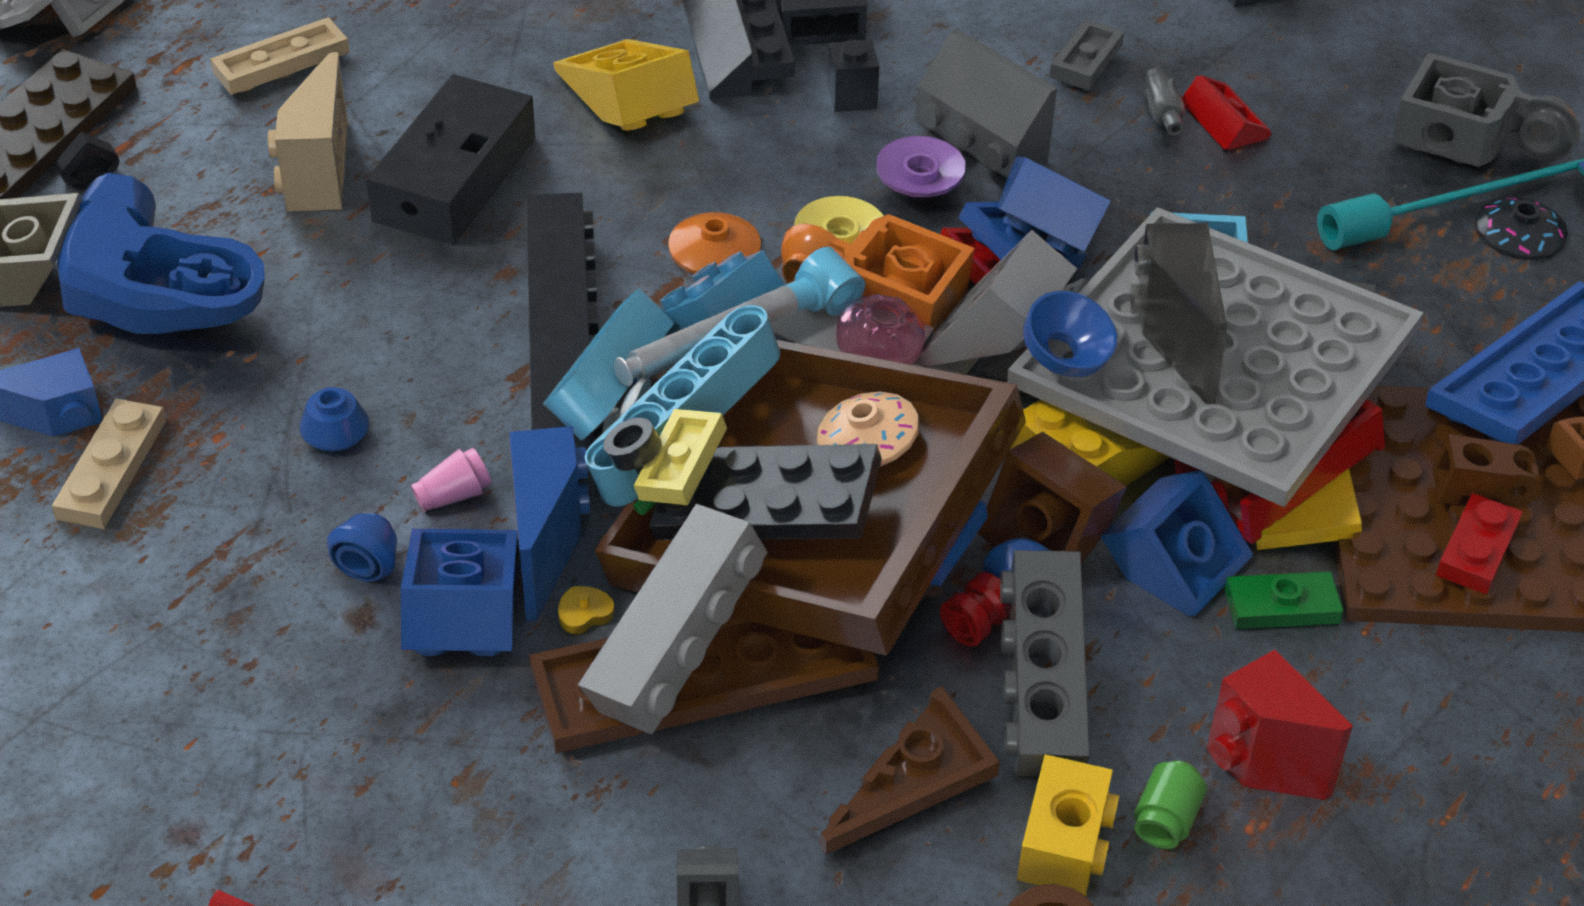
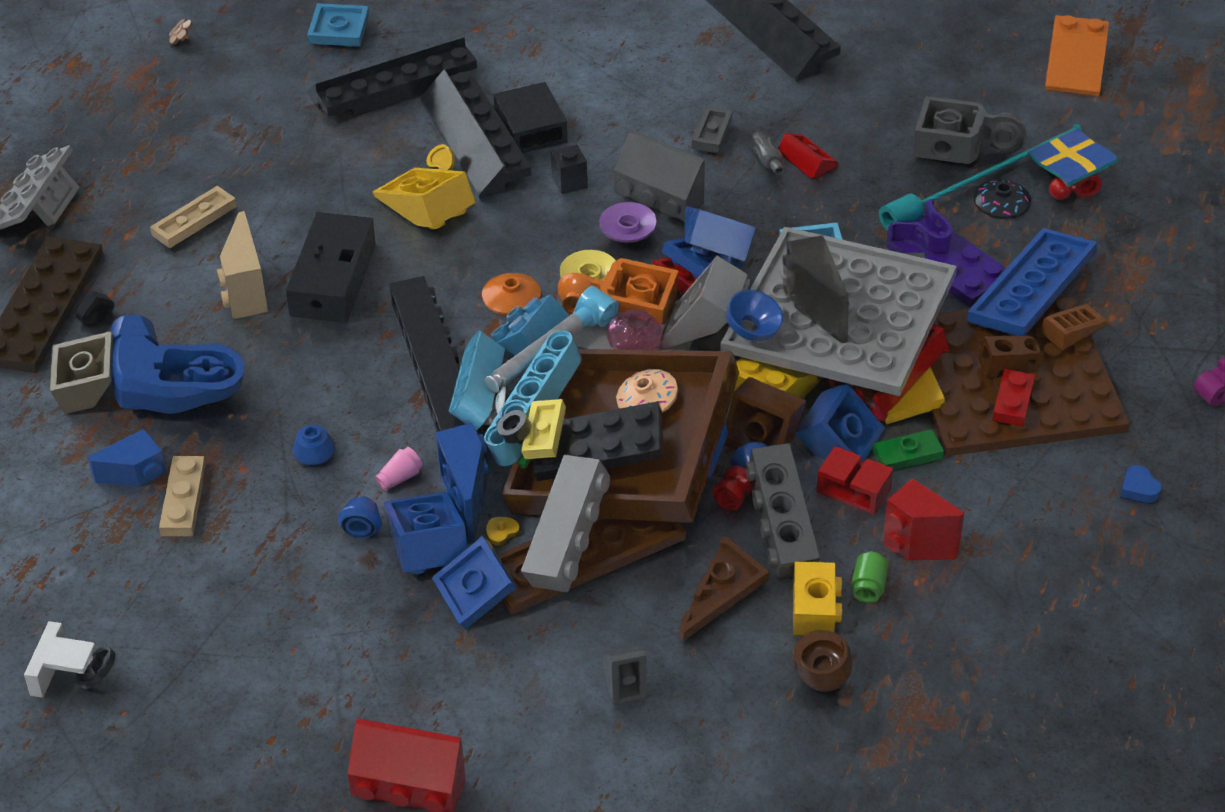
camera: 10 degrees left, 0 degrees up
none -> yellow piece [426,144,455,170]
none -> blue plate [432,536,517,629]
none -> red piece [816,446,893,516]
none -> dark purple plate [886,199,1006,308]

